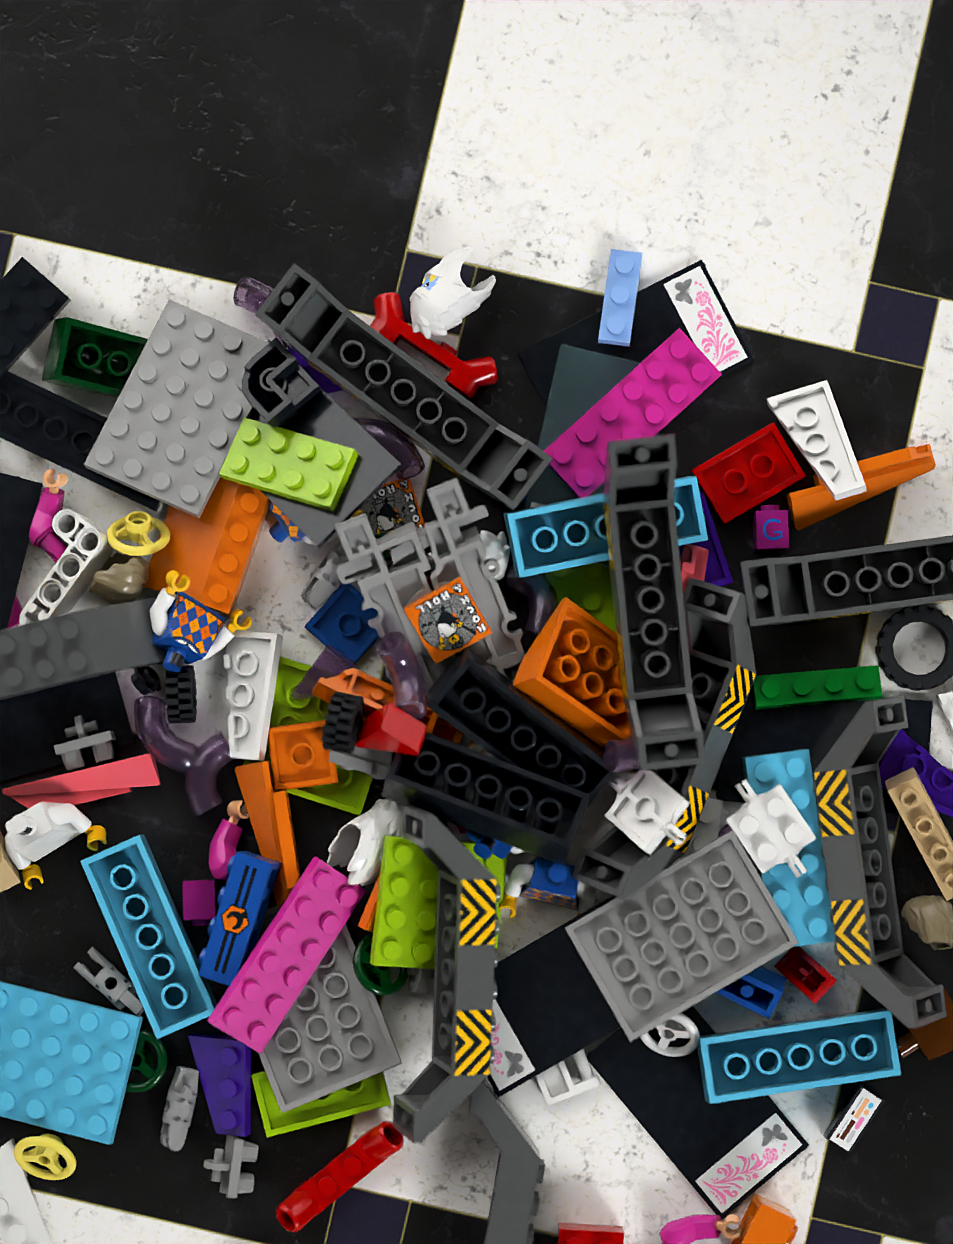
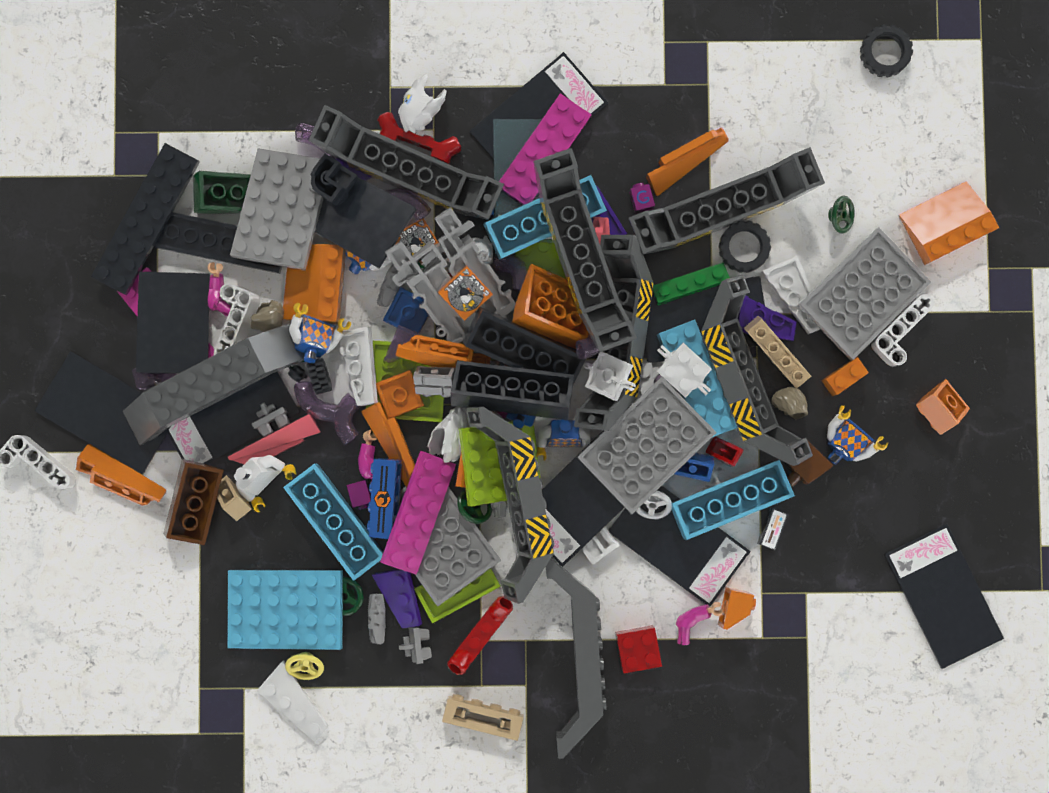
camera: 15 degrees left, 0 degrees up
light grey hinge [73,946,145,1016] -> none
light yellow piece [107,511,171,556] -> none
lime plate [219,417,358,512] -> none
black tyre [322,692,364,754] -> none
red slope [356,703,427,756] -> none
clear purple cylinder [376,631,427,720] -> none
light blue plate [598,249,642,347] -> none
red plate [691,422,806,525] -> none
white wing [767,380,866,501] -> none

